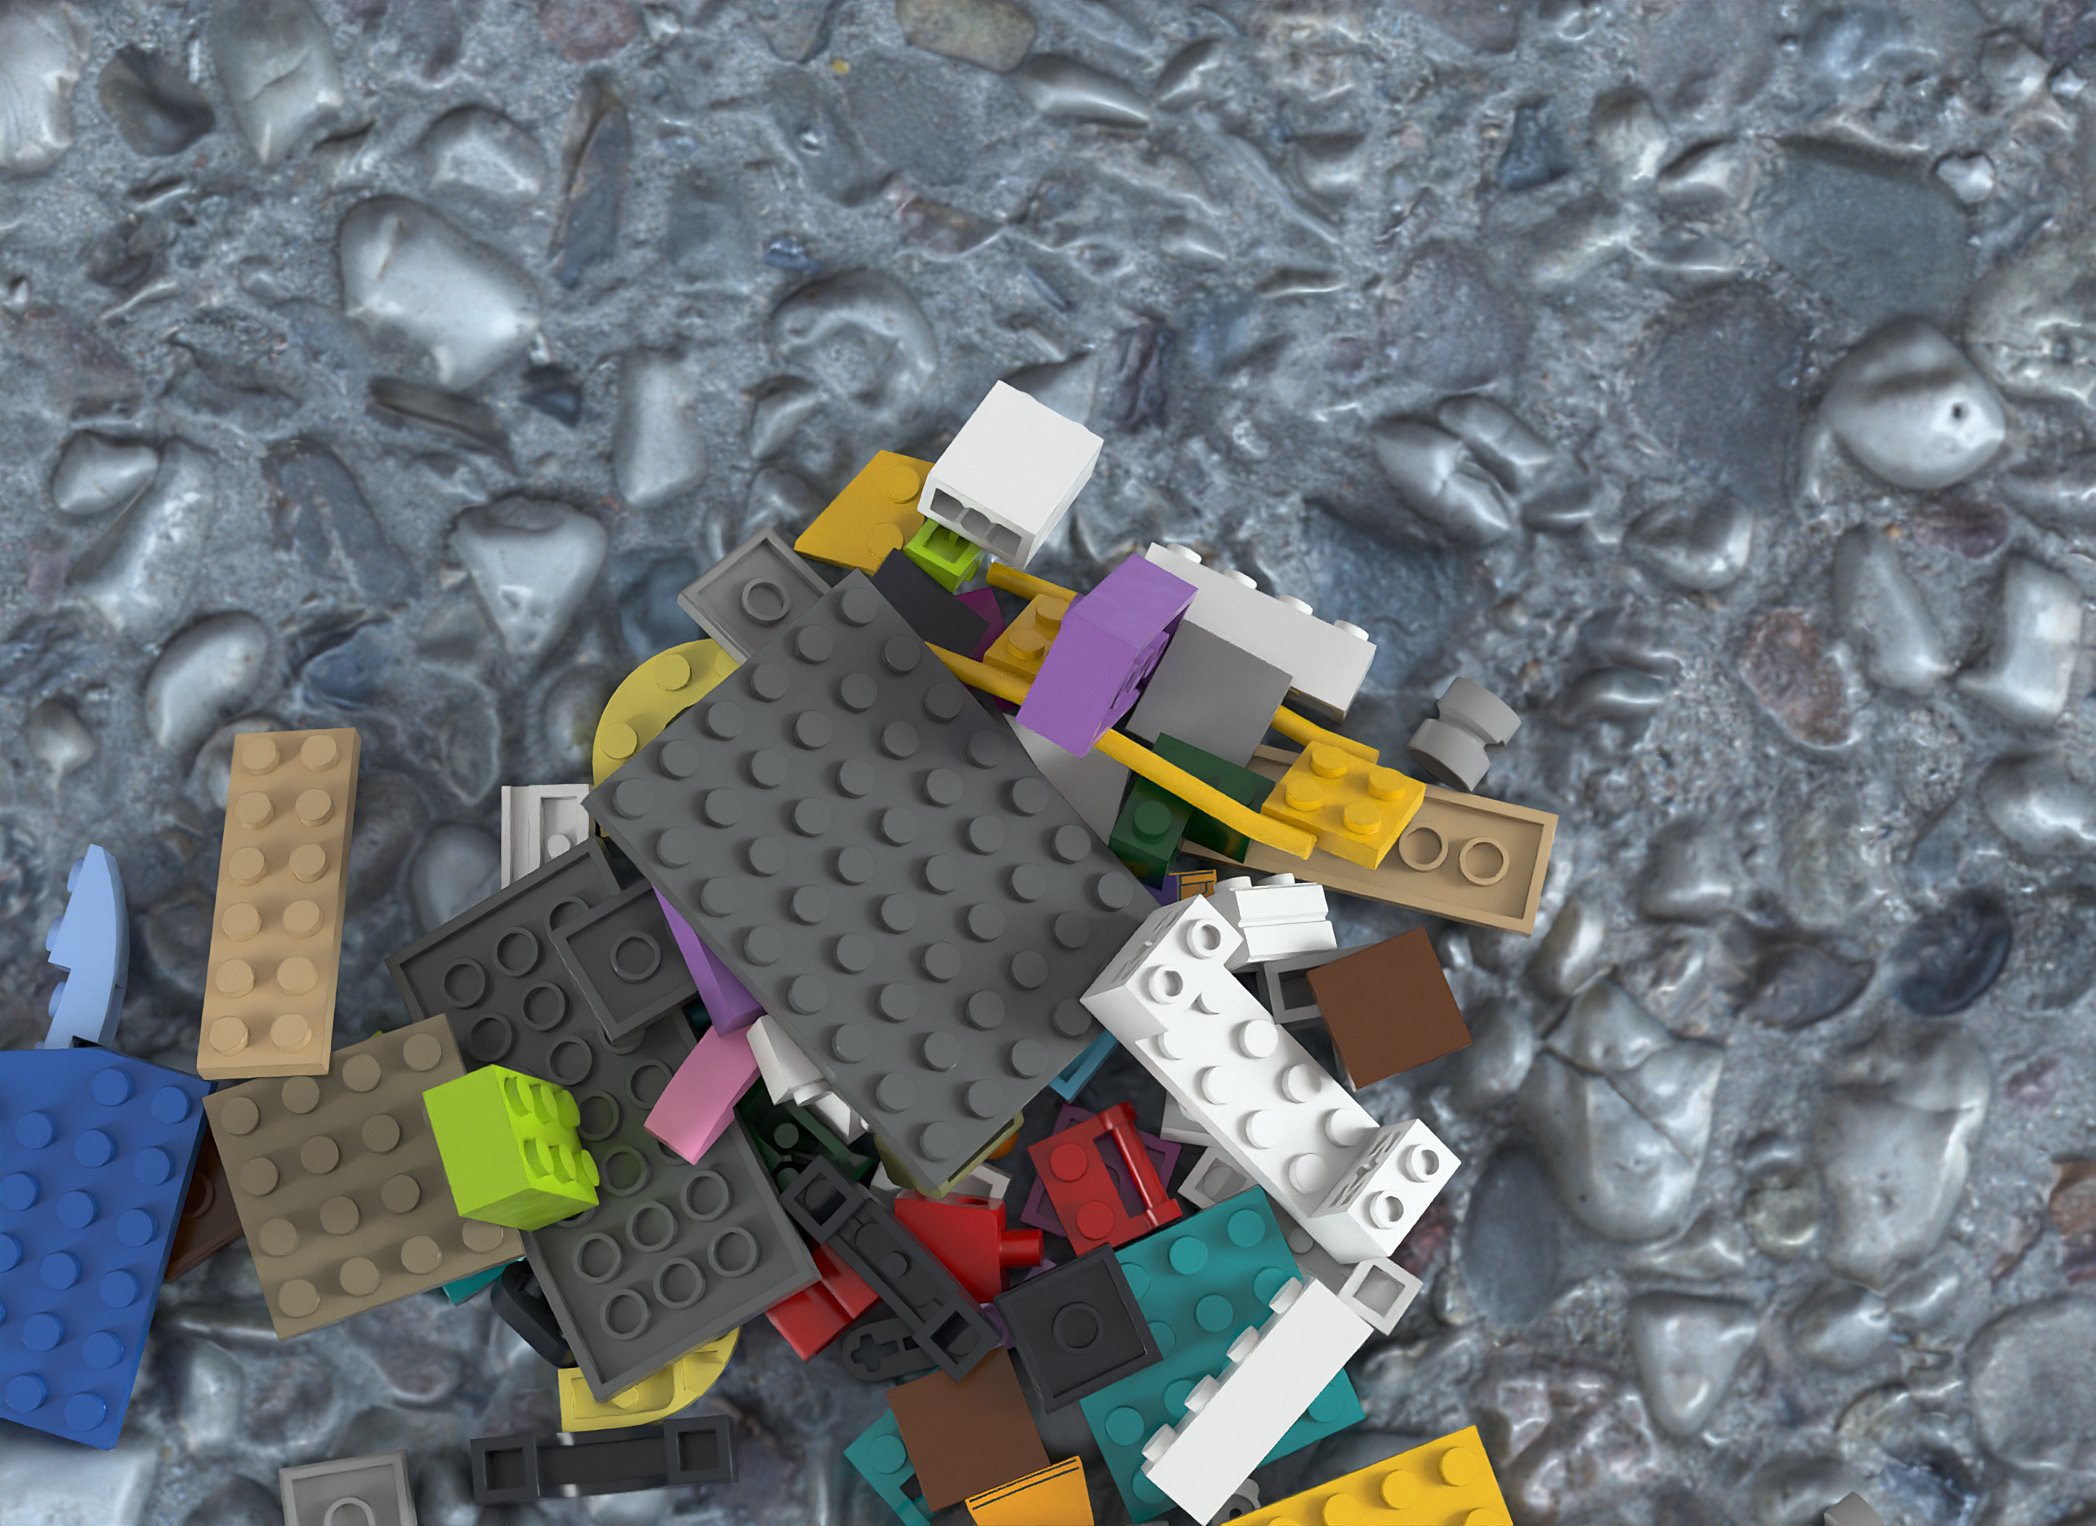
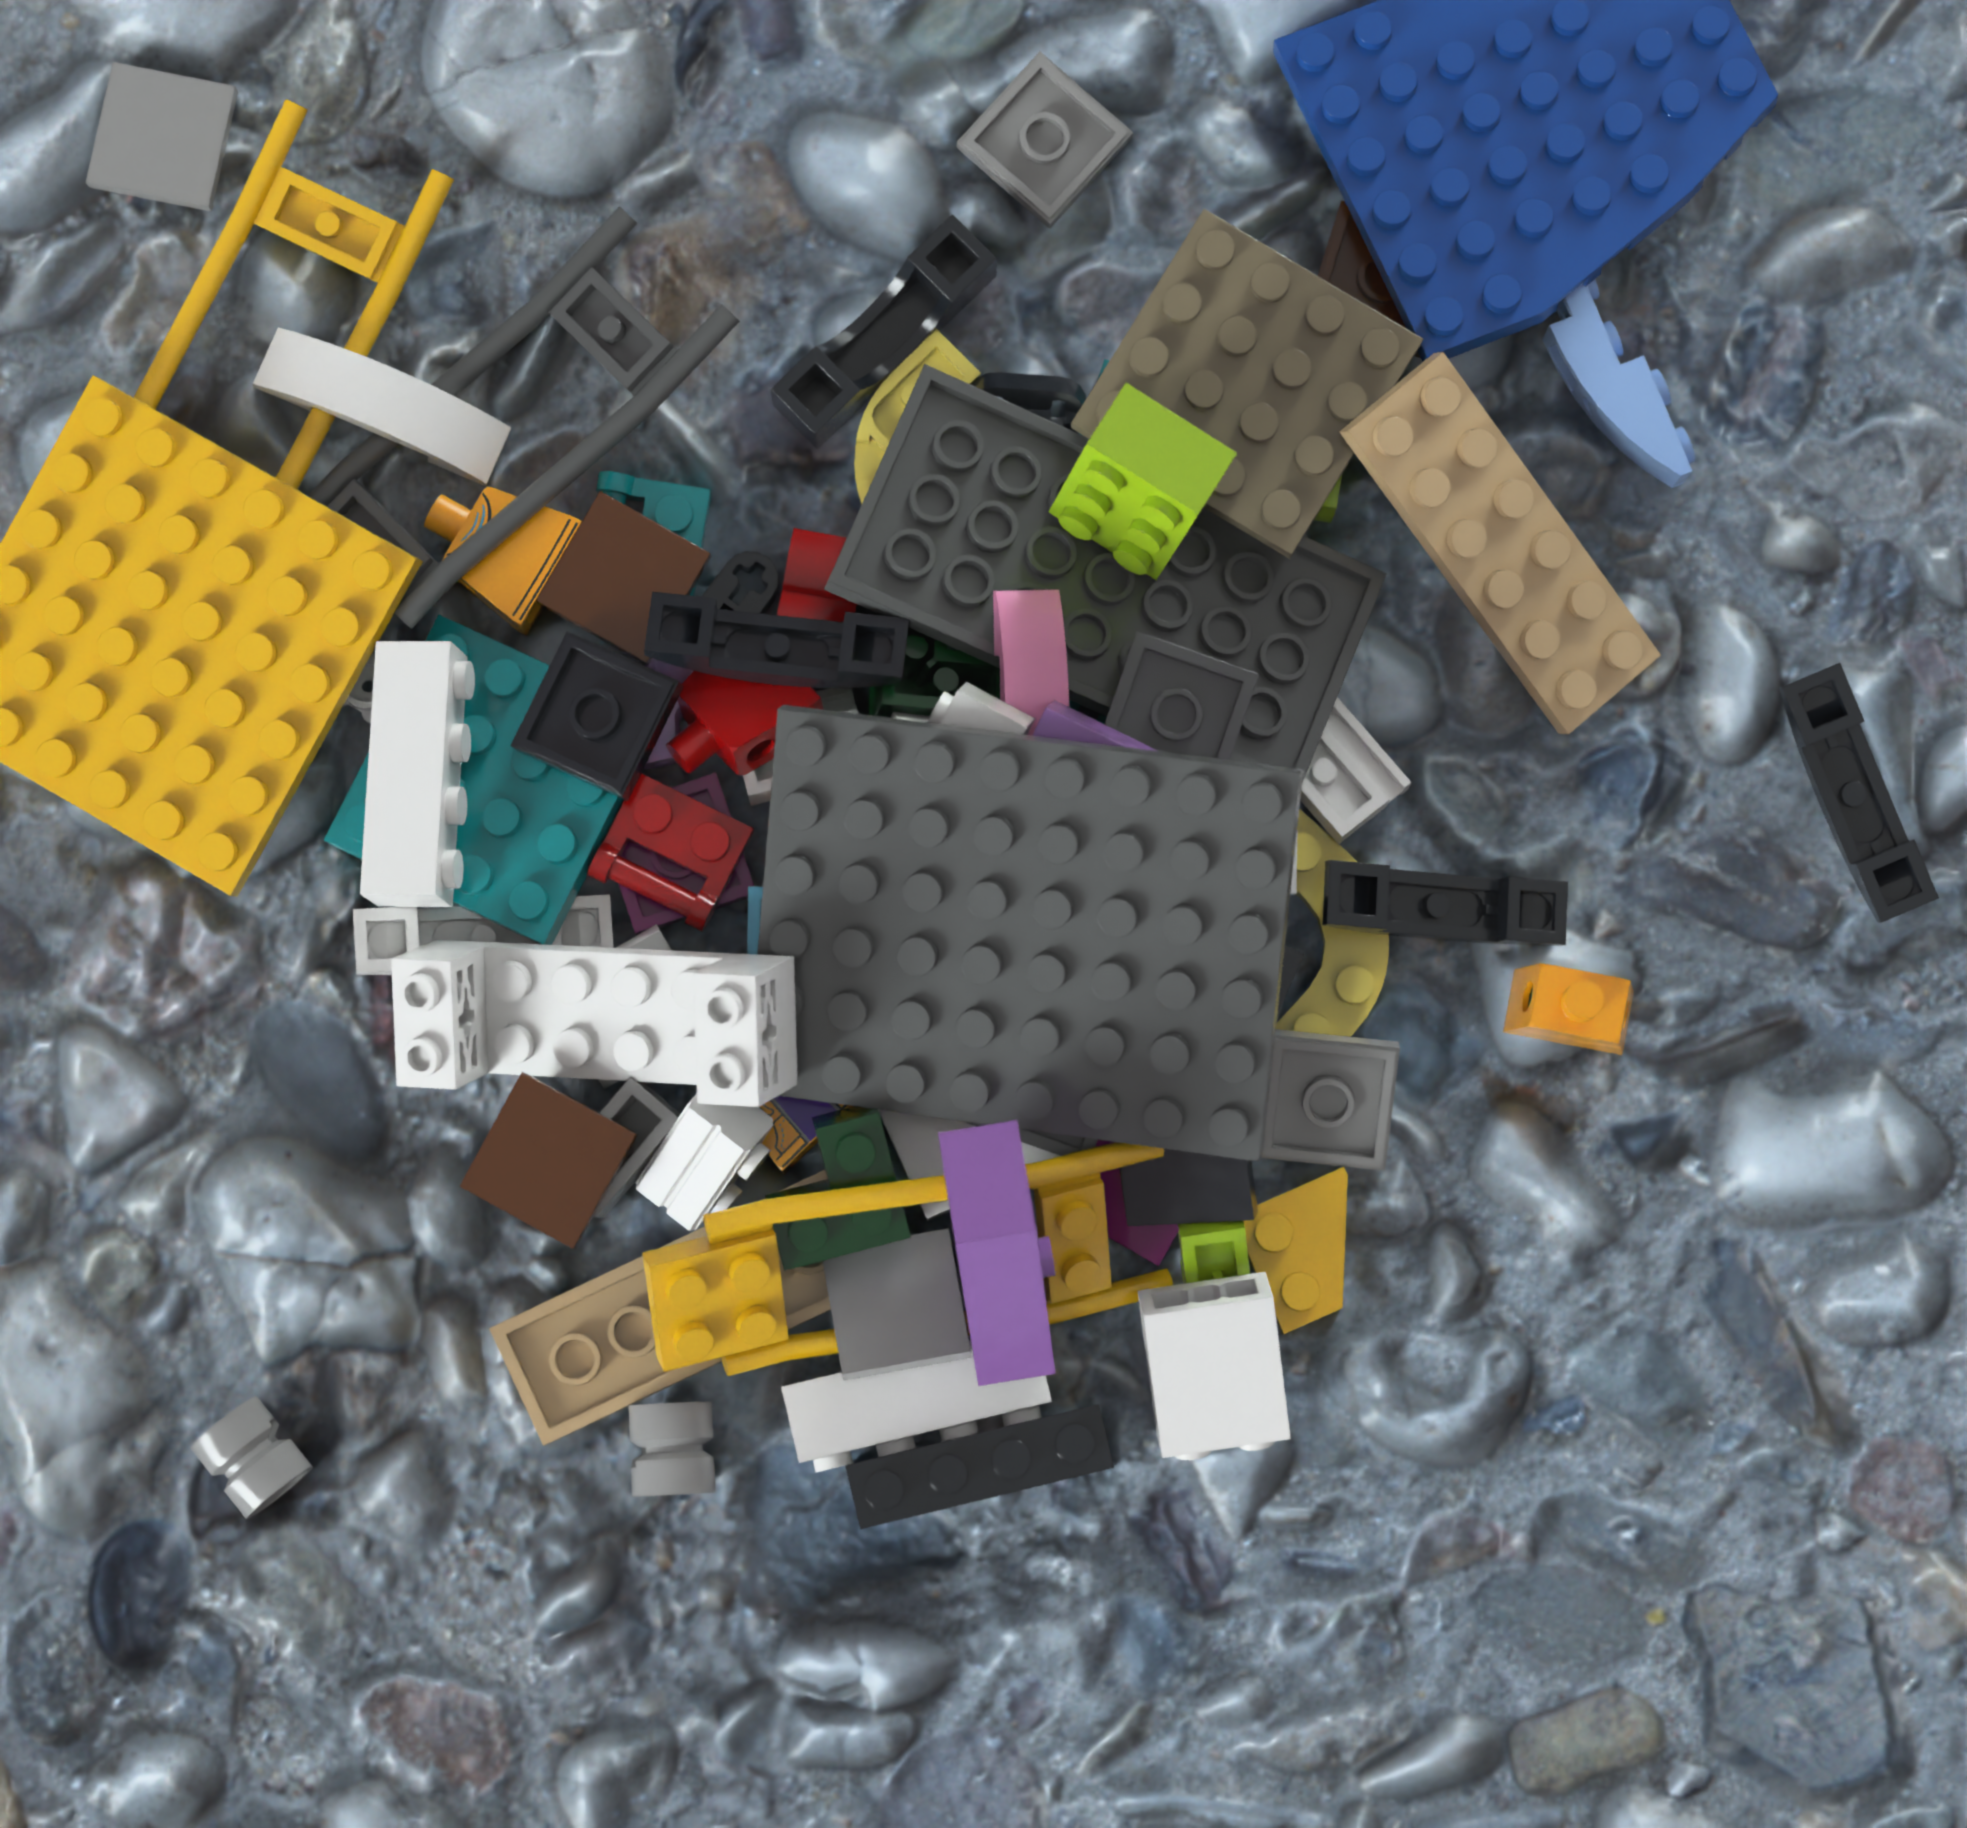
camera: 135 degrees right, 5 degrees up
none -> light grey wheel [190,1396,313,1520]
none -> black arch [845,1404,1114,1529]
none -> black slope [1322,860,1568,946]
none -> light orange torso [1503,963,1634,1055]
none -> black slope [1779,663,1939,923]

